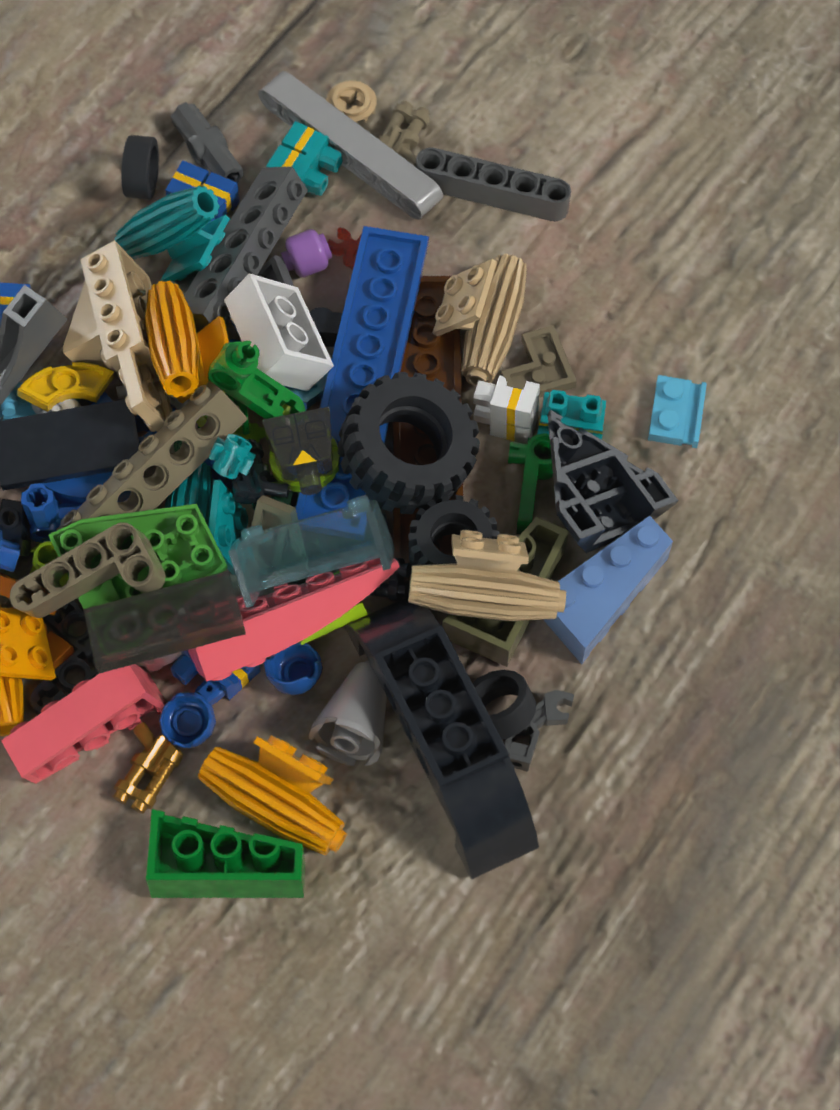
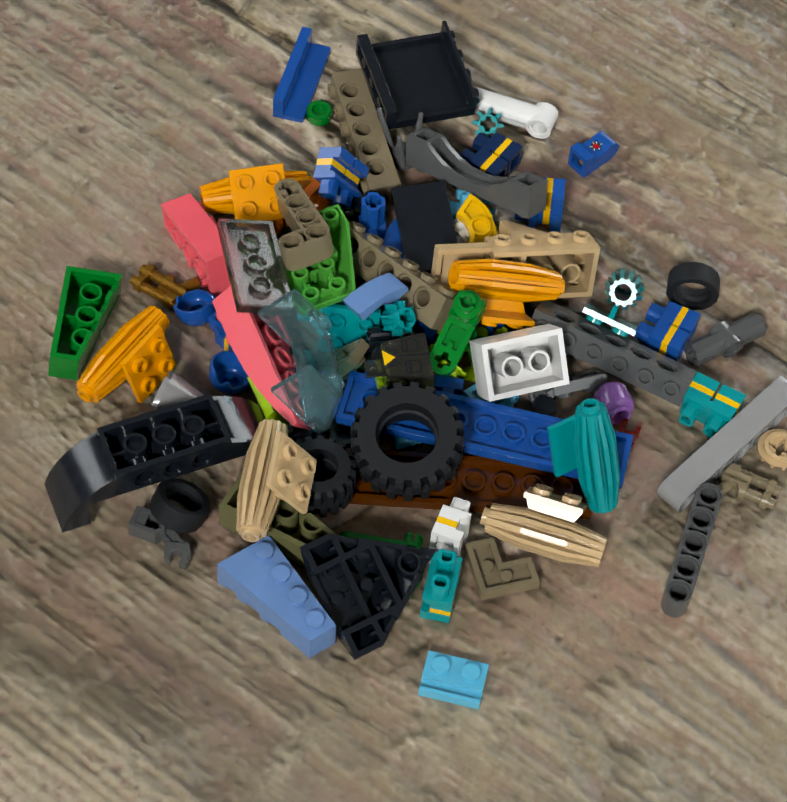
camera: 90 degrees right, 10 degrees down
none -> medium blue slope [343,273,409,321]
none -> teal plate [547,398,620,514]

